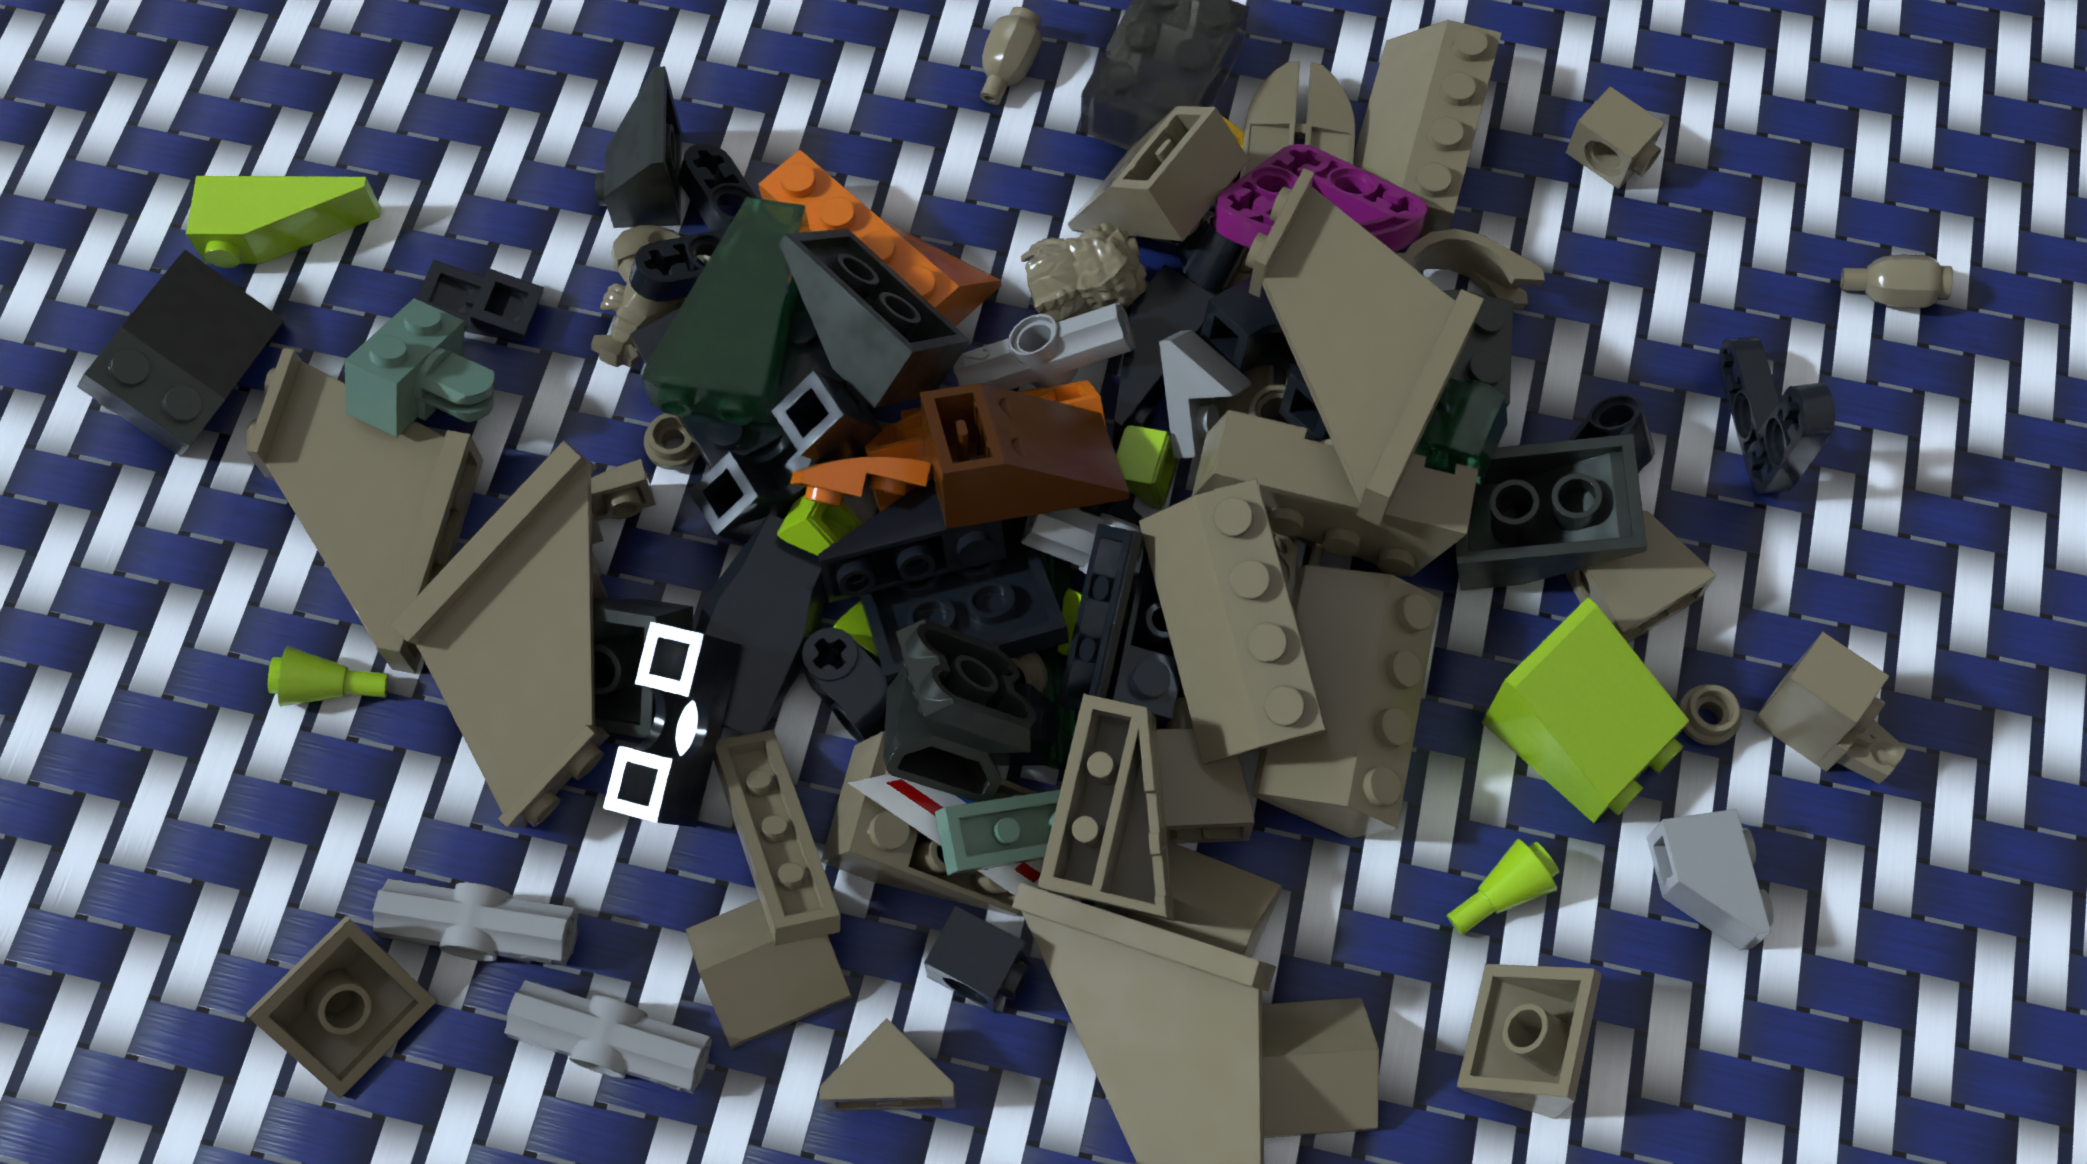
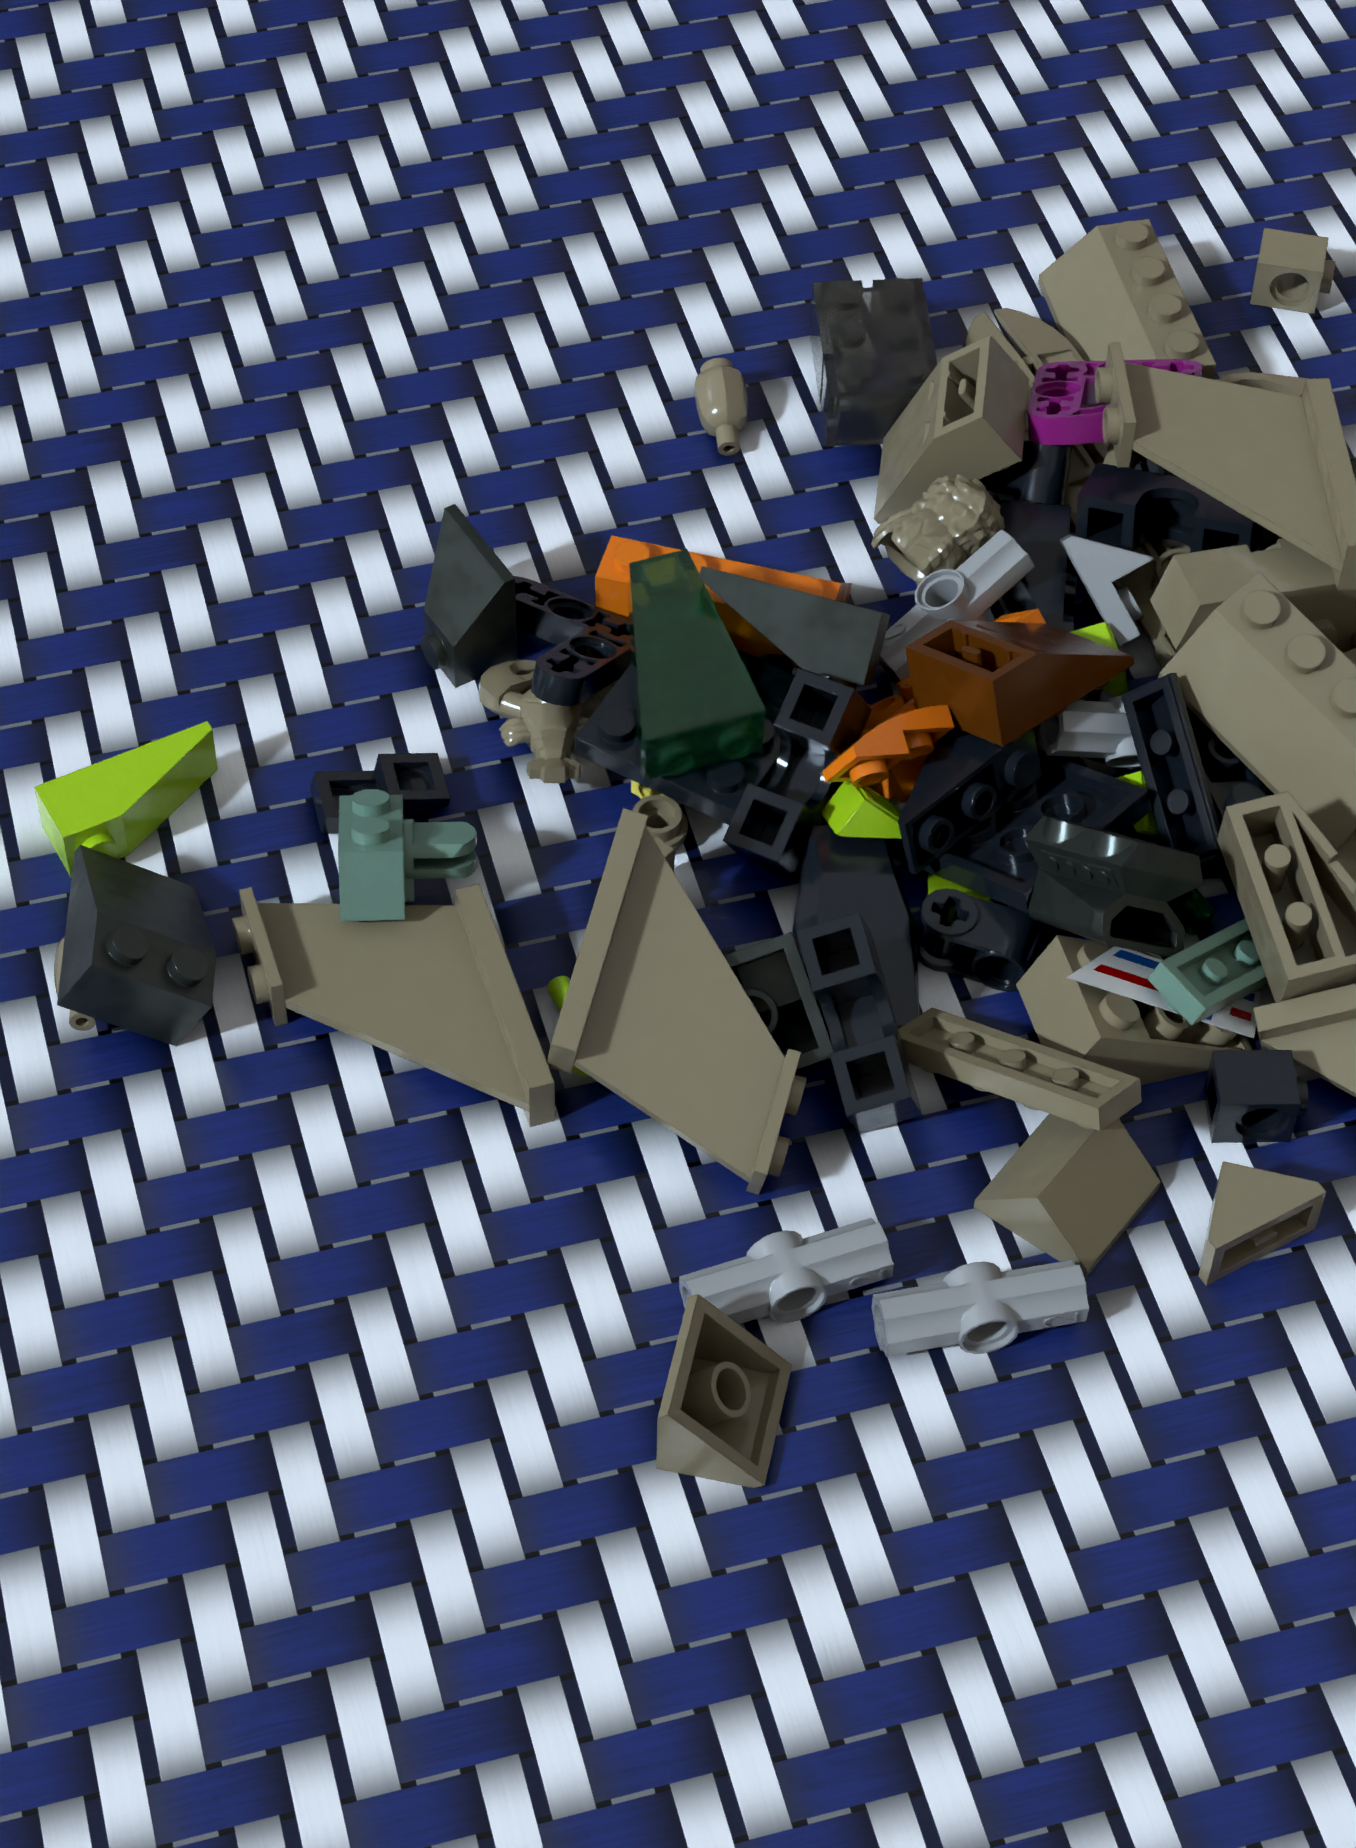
camera: 30 degrees left, 15 degrees down
lime cone [268,646,389,707] -> none

